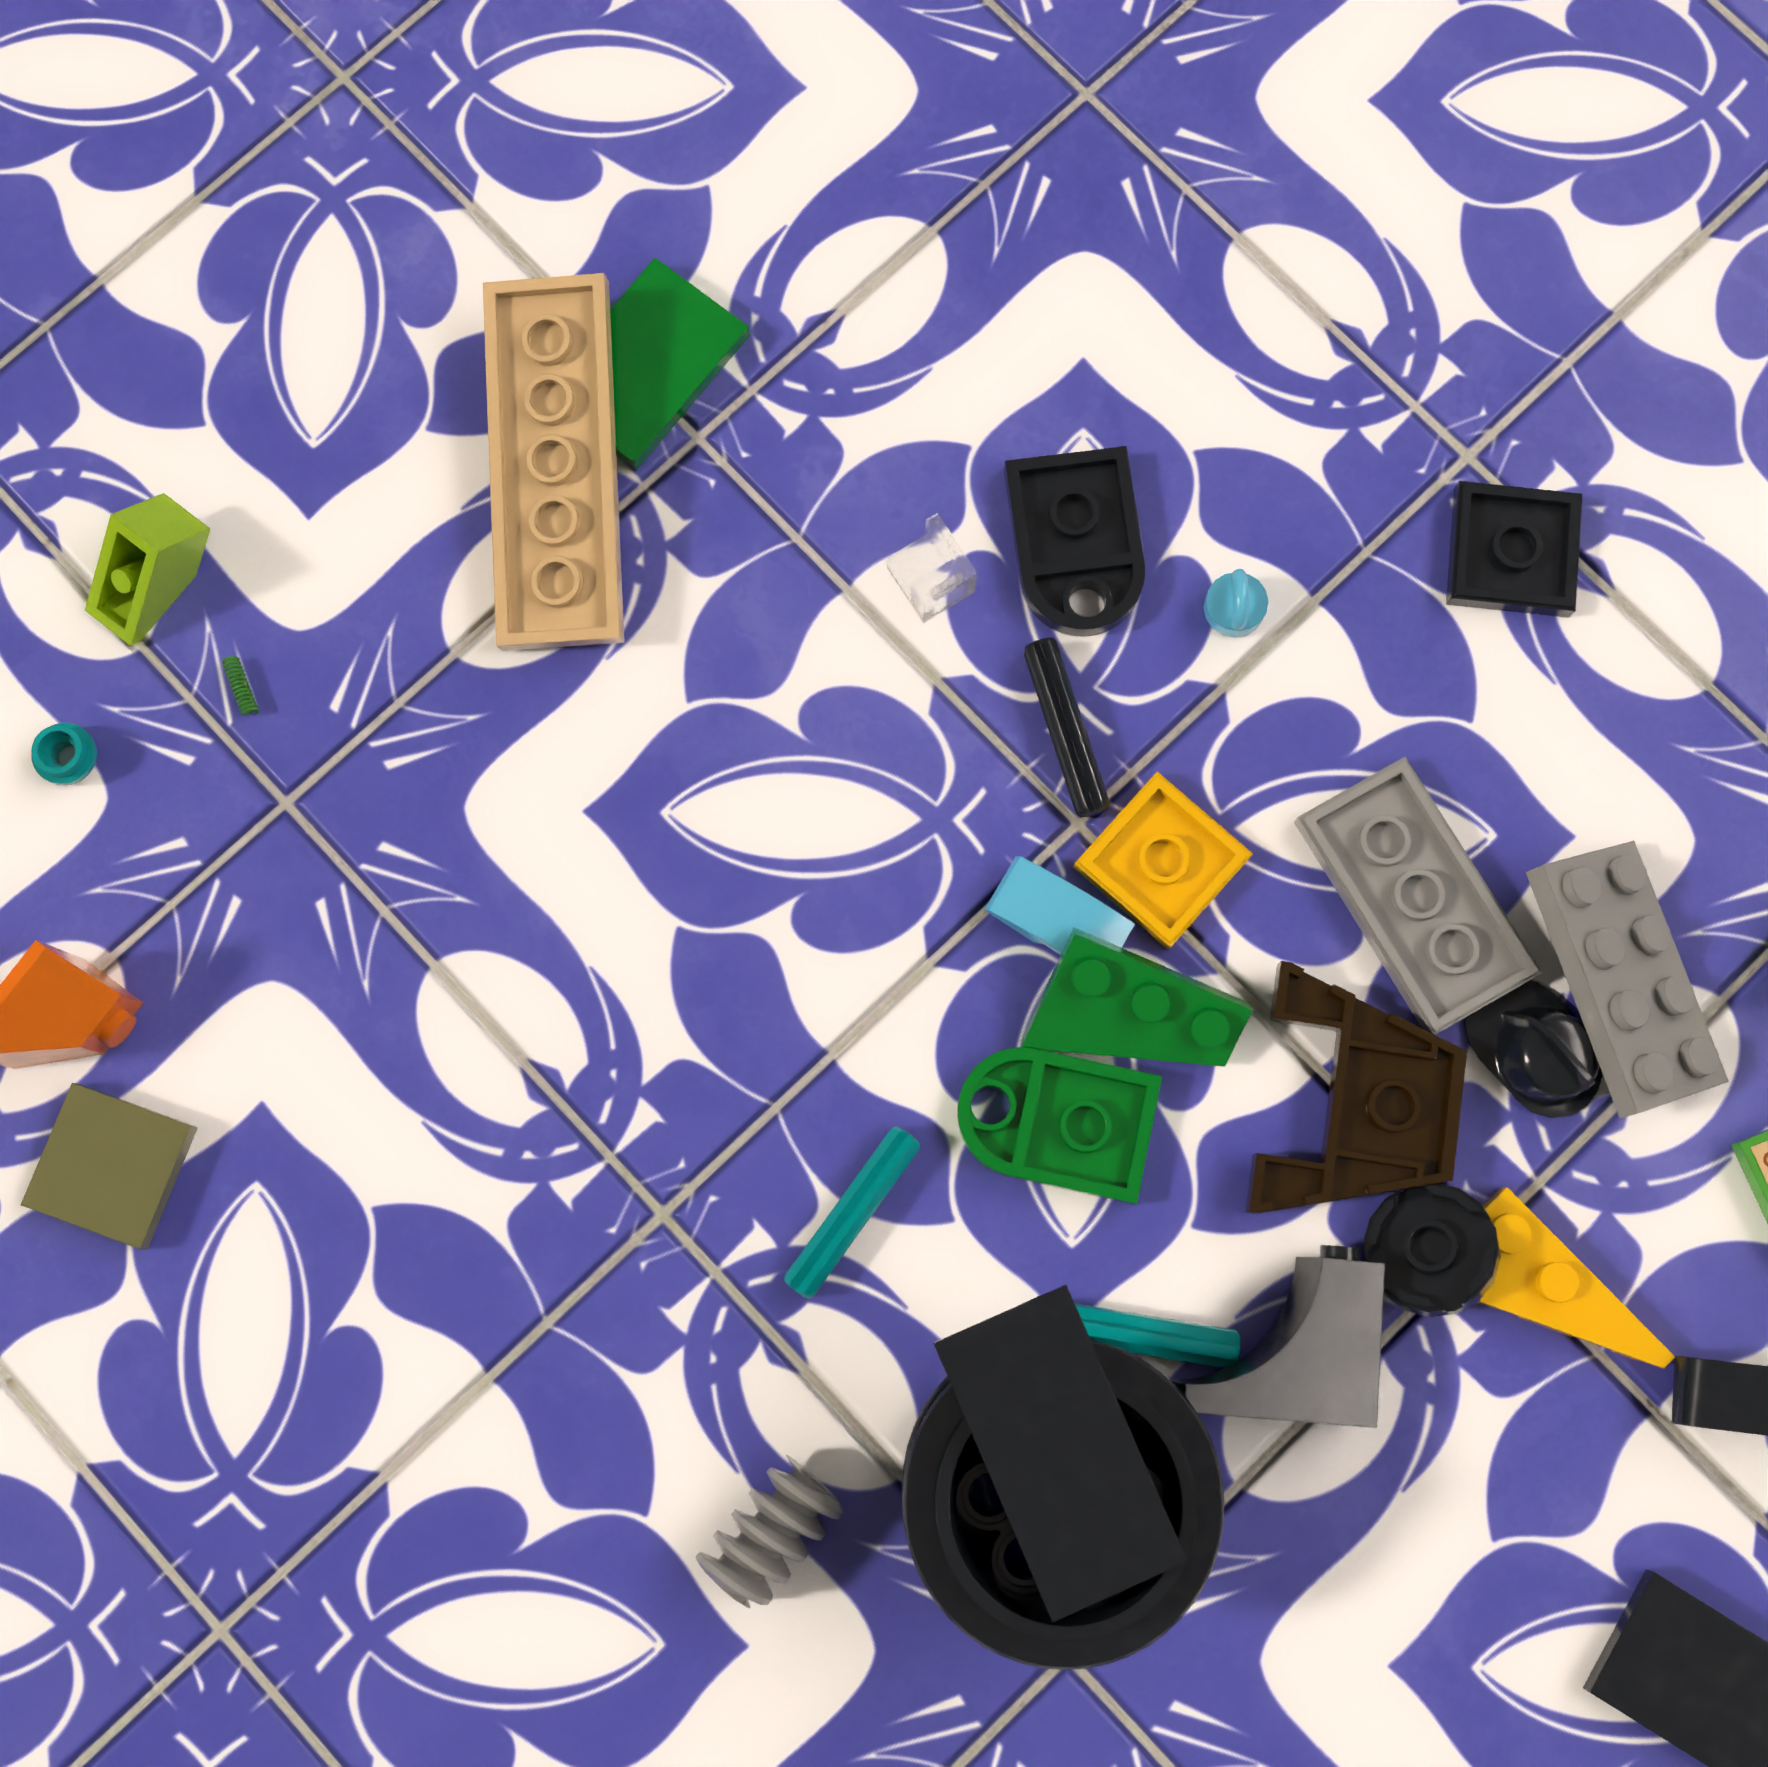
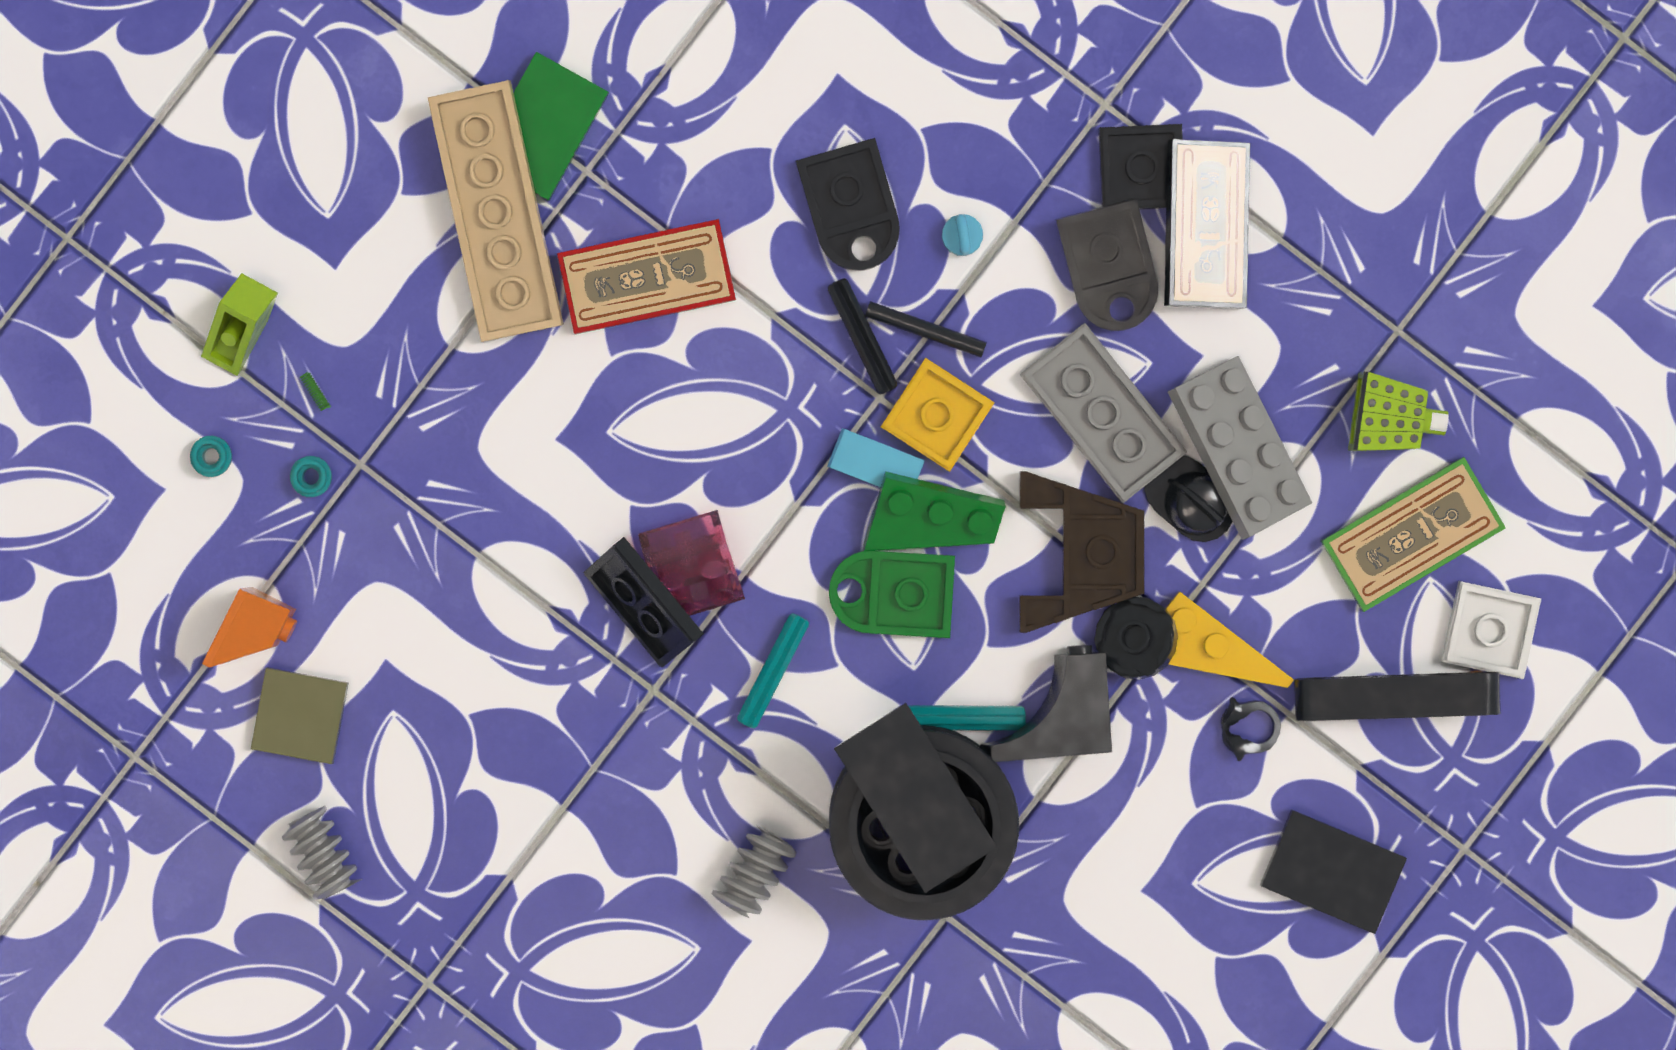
camera: 10 degrees left, 10 degrees up
clear panel [886,513,977,624] -> none
none -> light grey piece [282,806,362,900]
none -> teal plate [290,456,332,497]
none -> tile [557,219,736,335]
none -> black tile [584,537,704,667]
none -> clear pink slope [638,510,745,616]
none -> black bar [865,301,987,357]
none -> black tile [1055,198,1158,331]
none -> tile [1164,139,1250,309]
none -> black piece [1221,697,1281,761]

